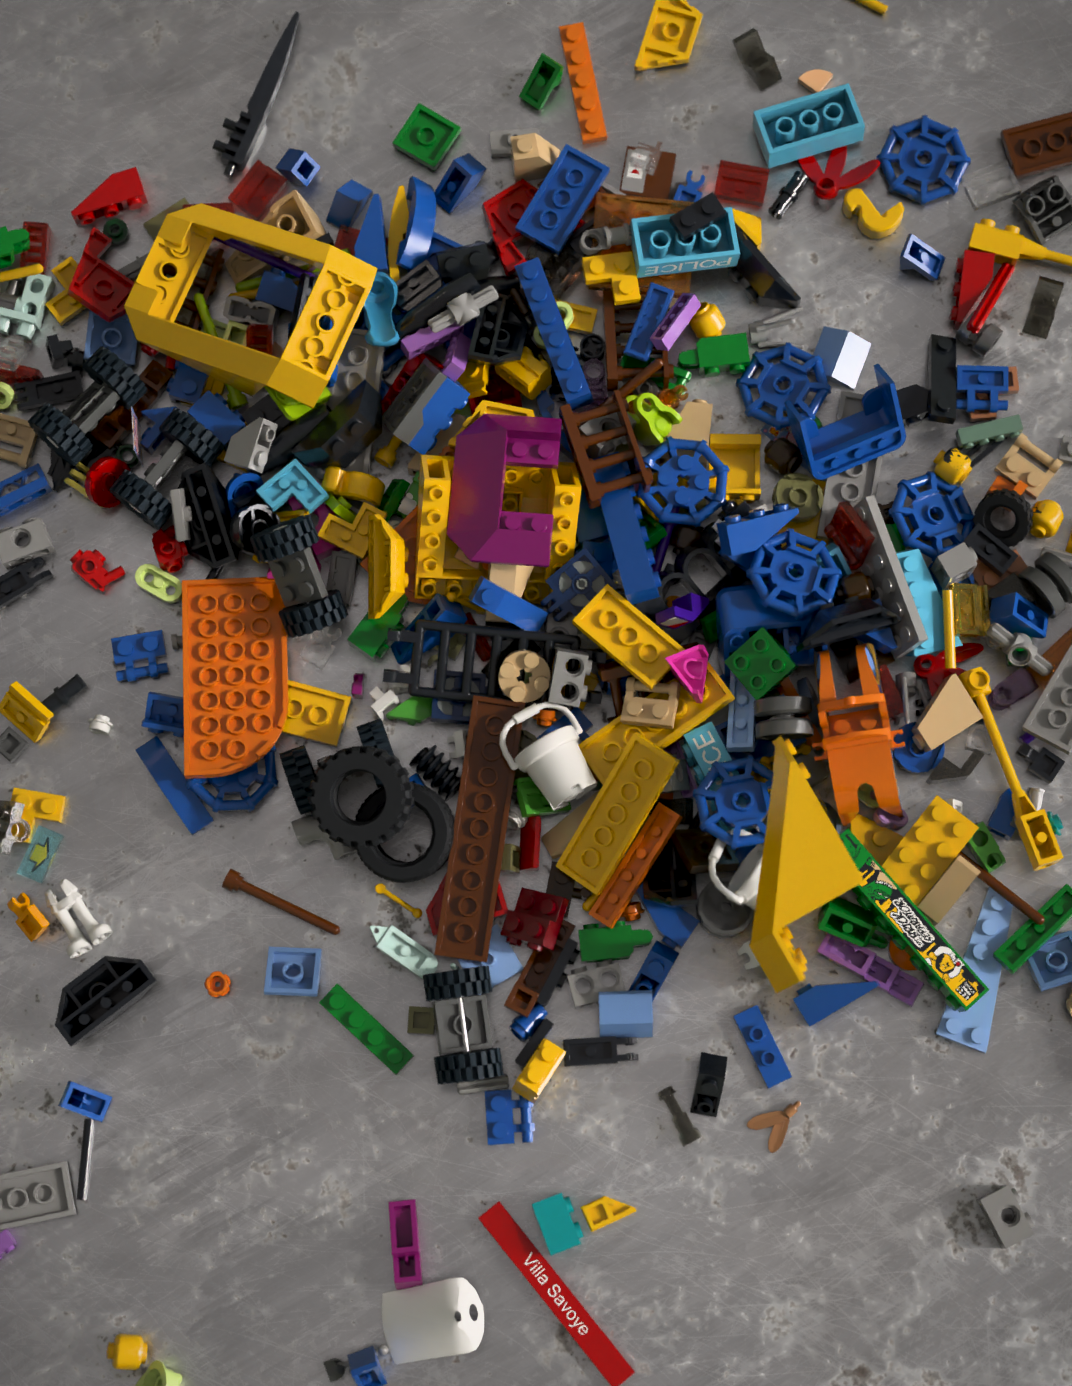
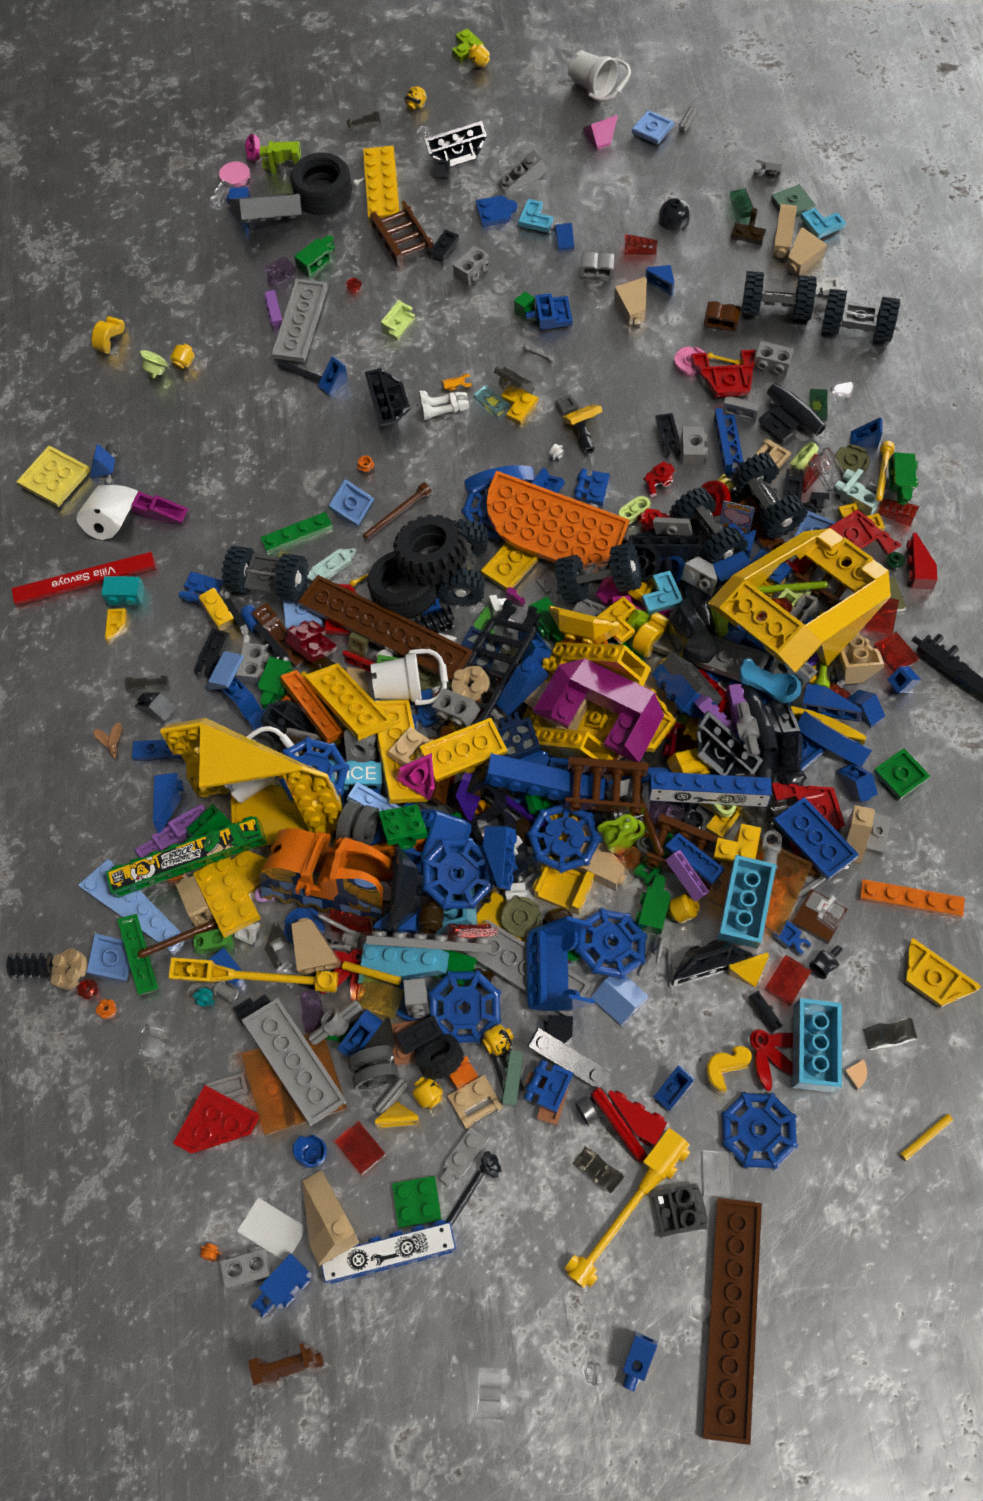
camera: 115 degrees right, 15 degrees down
green slope [519,53,563,110] -> none
black plate [669,192,727,241] -> none
none -> black piece [809,945,843,979]

